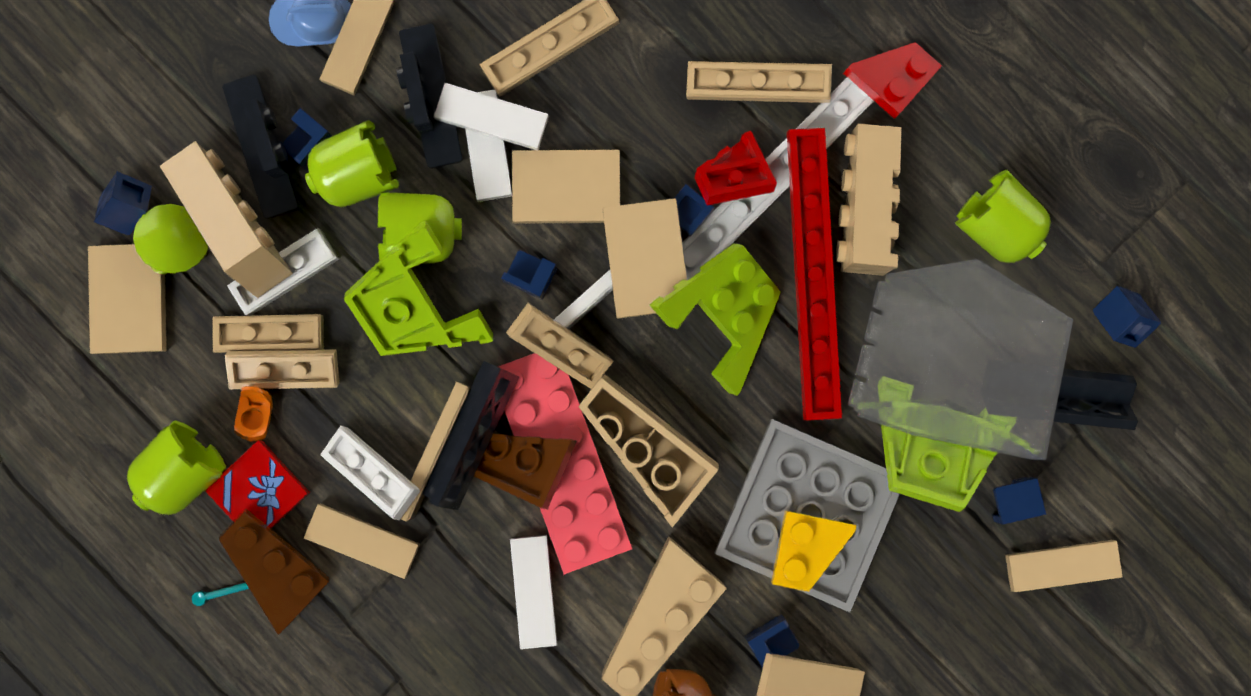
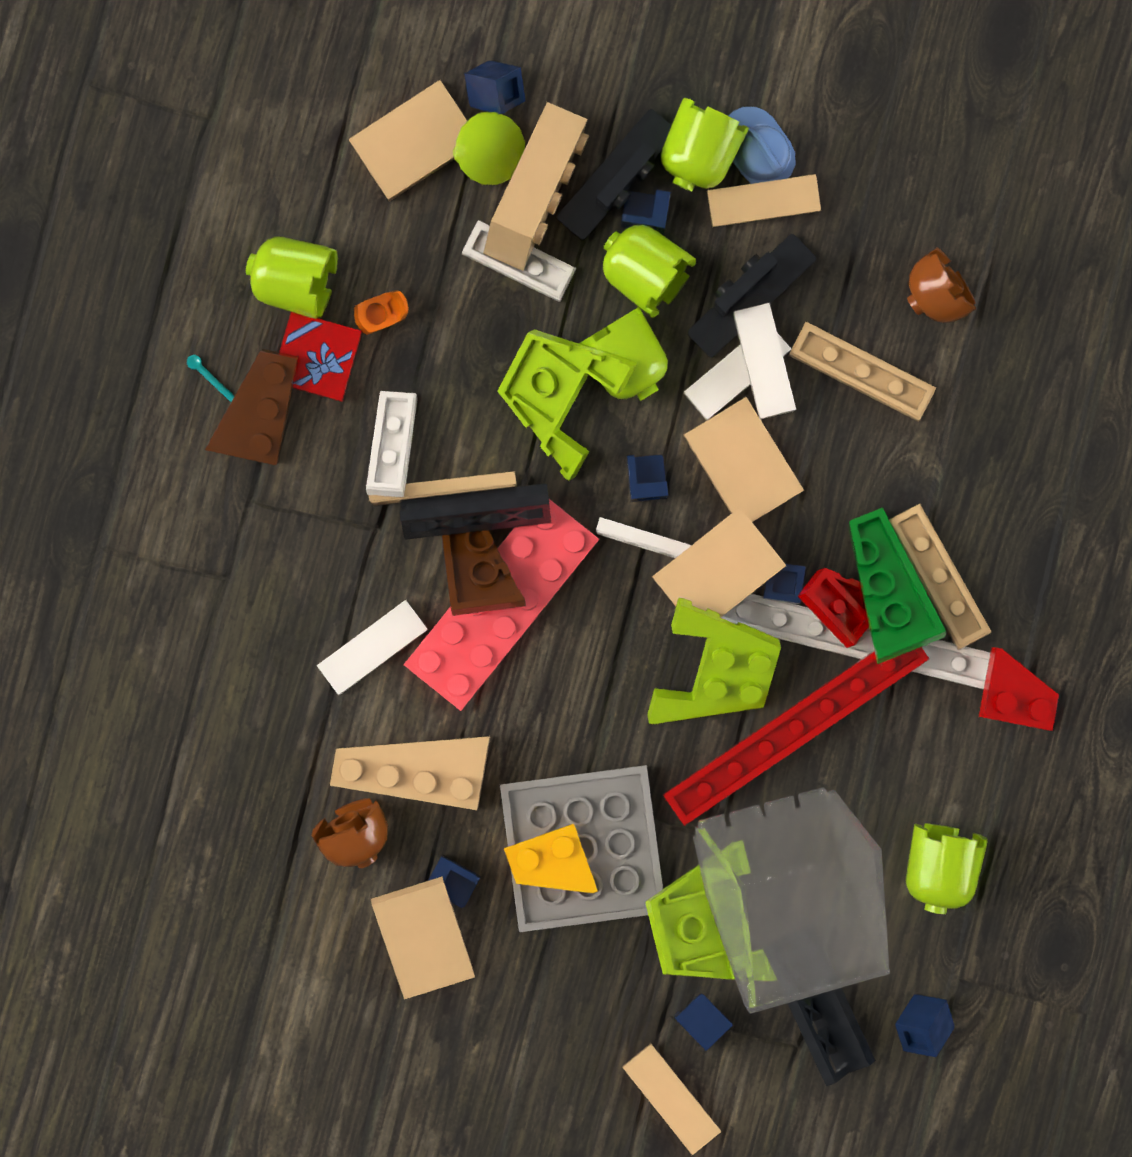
camera: 60 degrees right, 0 degrees up
tan tile [213,314,324,353] -> none
tan tile [225,349,340,390] -> none
tan tile [304,503,420,579] -> none
tan tile [506,303,613,389] -> none
tan wedge [578,375,719,527] -> none
tan wedge [836,124,901,276] -> none
none -> lime cylinder [661,98,749,192]
none -> green wing [848,508,946,664]

